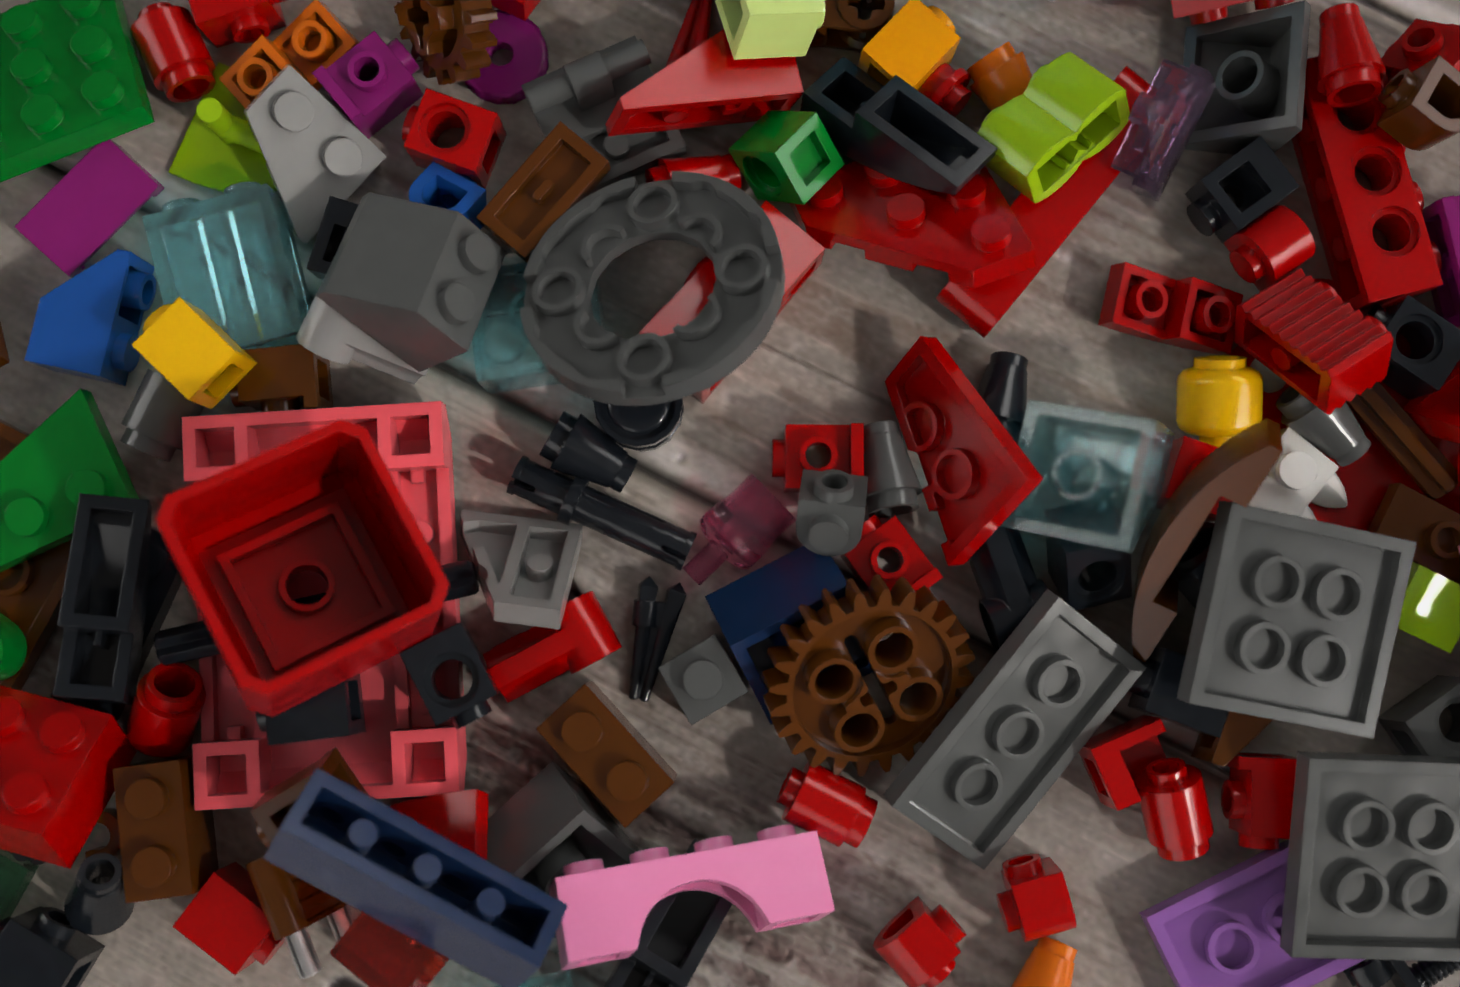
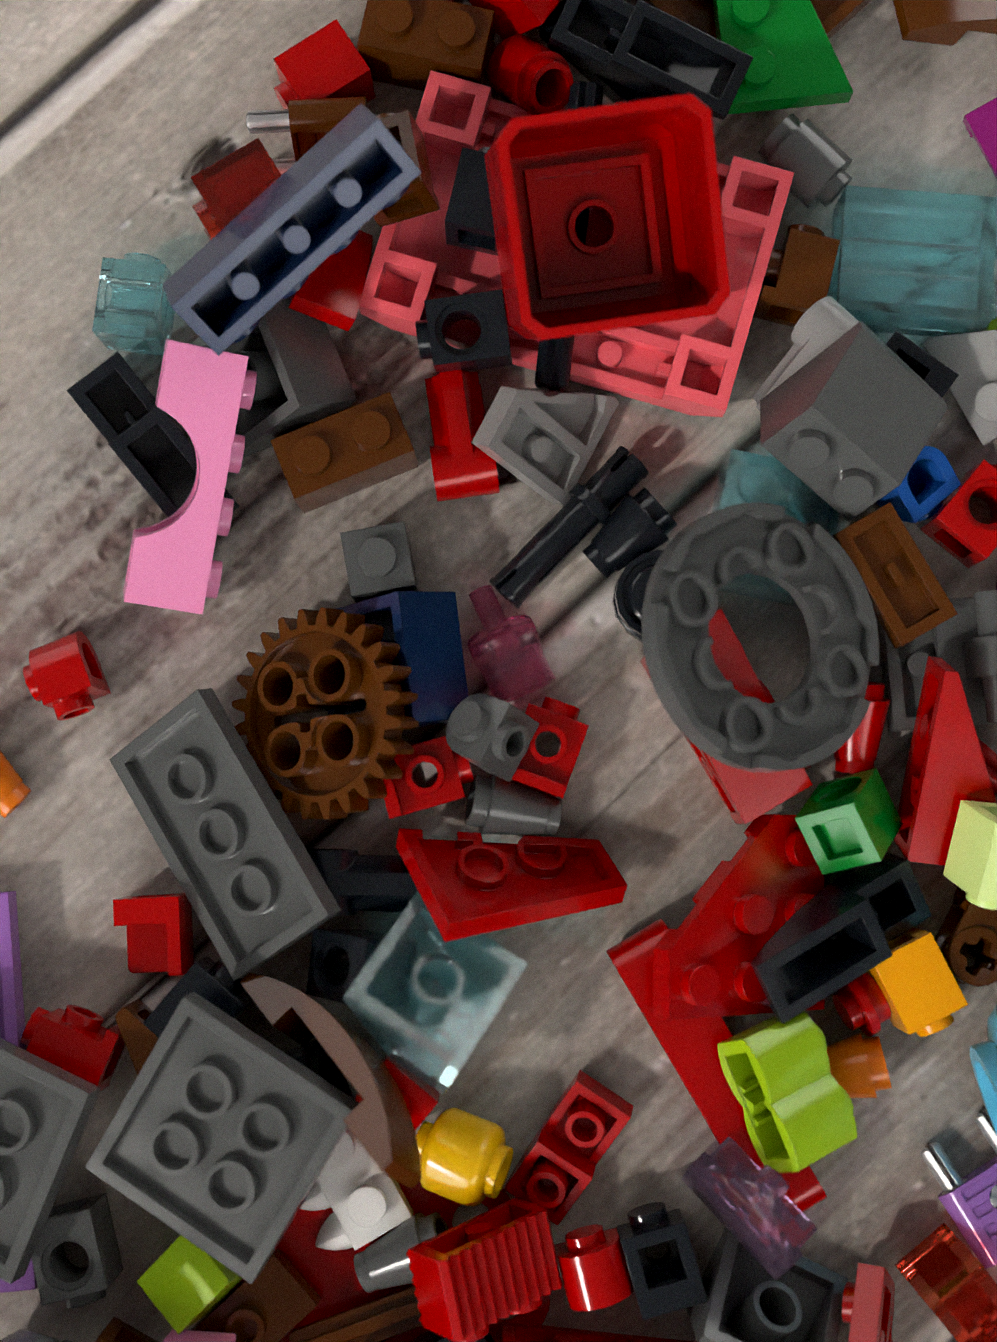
camera: 115 degrees right, 0 degrees up
blue slope [24,249,156,386] -> none
yellow brick [131,297,257,410] -> none
black piece [629,576,686,702] -> none
red brick [776,762,878,848] -> none
black cone [977,351,1028,444] -> none
red plate [996,853,1077,942] -> none
red brick [1135,757,1214,862] -> none

